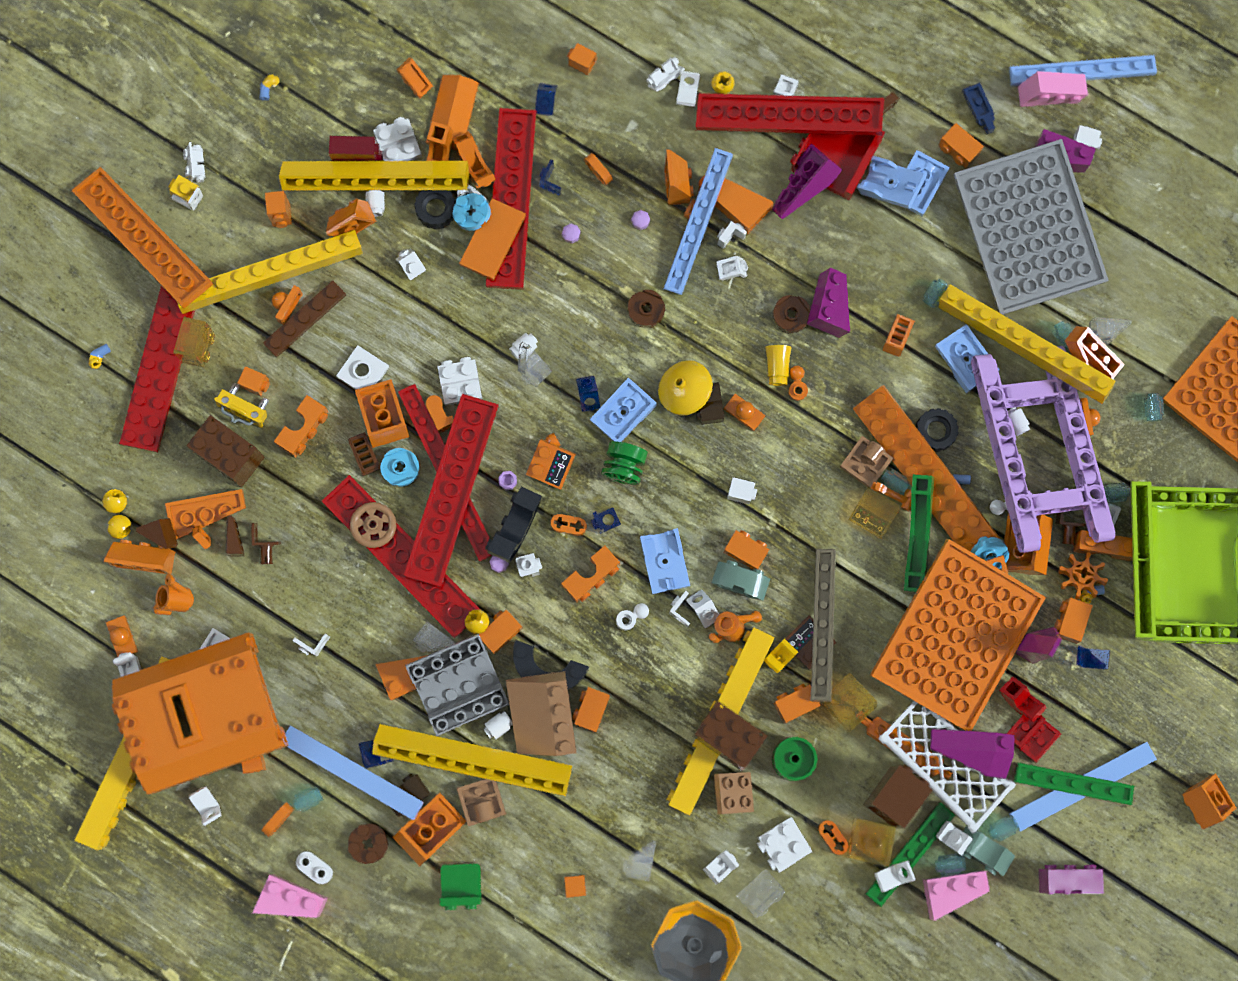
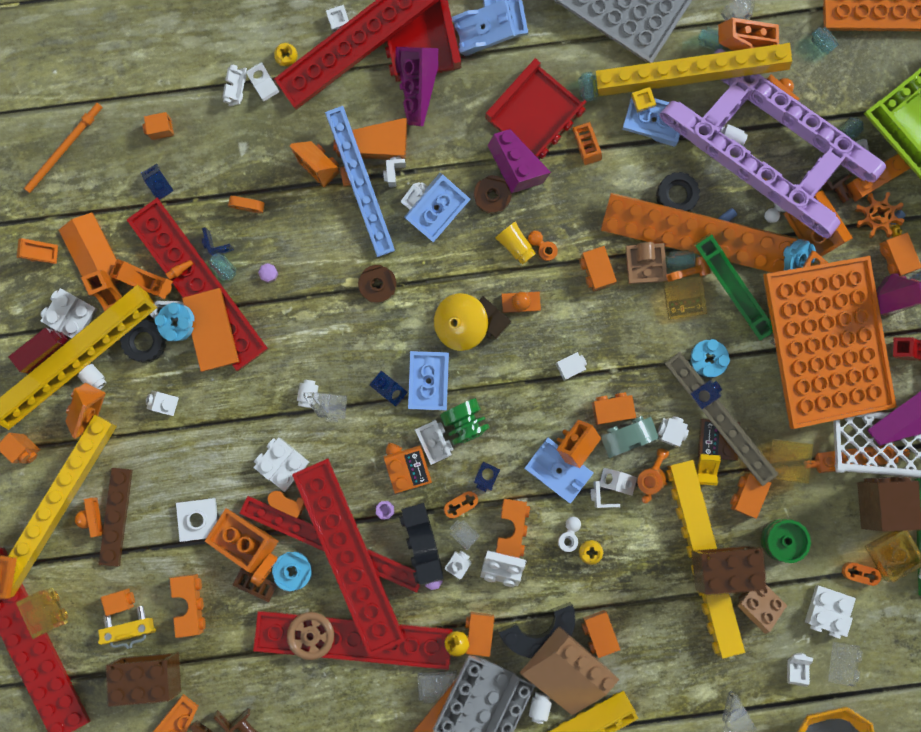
camera: 35 degrees left, 5 degrees up
lavender tile [631,210,650,230] -> none
none -> orange bar [24,103,103,193]
none -> orange piece [166,260,193,280]
none -> clear light blue brick [208,253,236,281]
none -> orange beam [250,553,278,587]
none -> light blue piece [404,172,470,242]
none -> white bracket [415,420,454,465]
none -> clear brick [450,519,480,550]
none -> white plate [480,551,526,587]
none -> red panel [485,58,587,159]
none -> orange brick [556,420,601,469]
none -> orange brick [579,246,617,292]
none -> yellow piece [579,540,604,565]
none -> yellow plate [631,87,656,113]
none -> white brick [657,416,689,447]
none -> medium azure plate [690,339,730,378]
none -> clear blue bracket [691,379,723,409]

